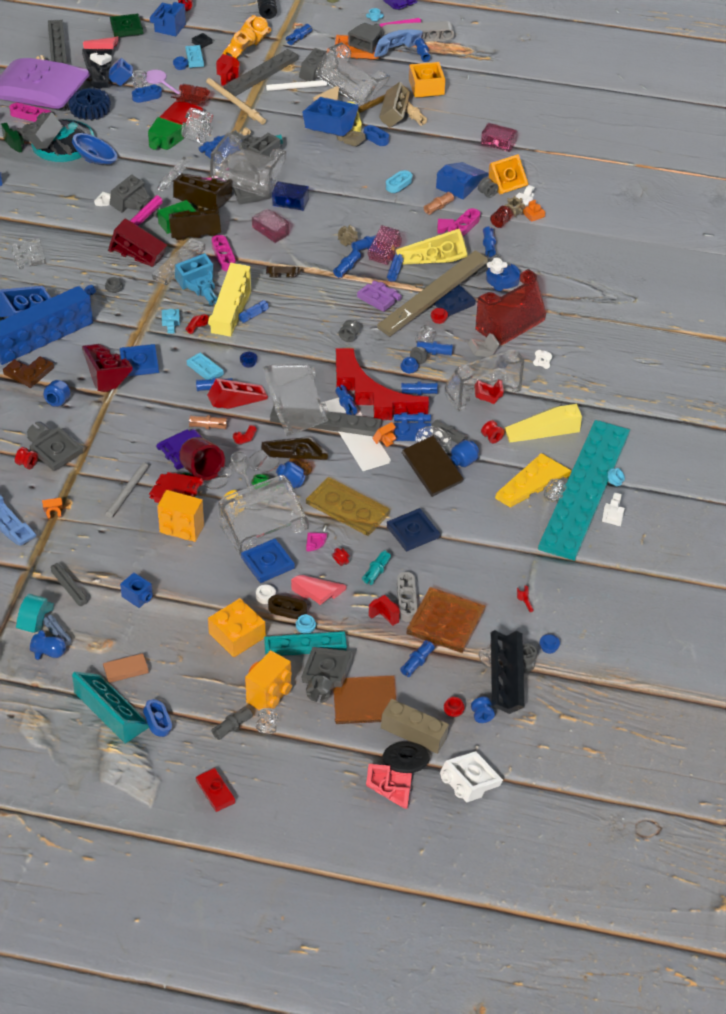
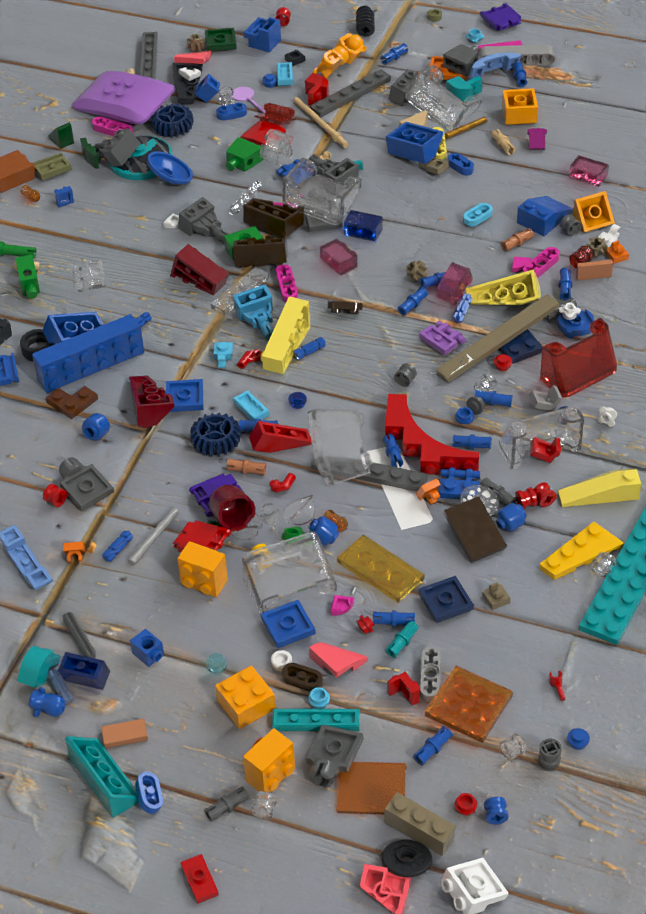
camera: 10 degrees right, 0 degrees up
dark grey plate [105,277,122,293] -> none
dark pink axle [130,195,163,226] -> none
dark brown wing [261,436,329,460] -> none
white bar [266,80,327,91] -> none
dark tan brick [379,82,410,128] -> none
black fence [490,630,525,714] -> none
none -> clear blue brick [58,652,110,690]
none -> blue axle [102,530,133,562]
none -> dark tan gear [187,34,205,53]
none -> dark blue gear [190,412,241,457]
none -> clear light blue plate [206,653,227,673]
none -> blue pin [373,610,415,627]
none -> teal brick [446,76,482,102]
none -> dark tan tile [482,582,511,610]
none -> red wheel [515,487,537,509]
none -> magenta tile [527,128,547,150]
none -> nougat tile [576,260,613,281]

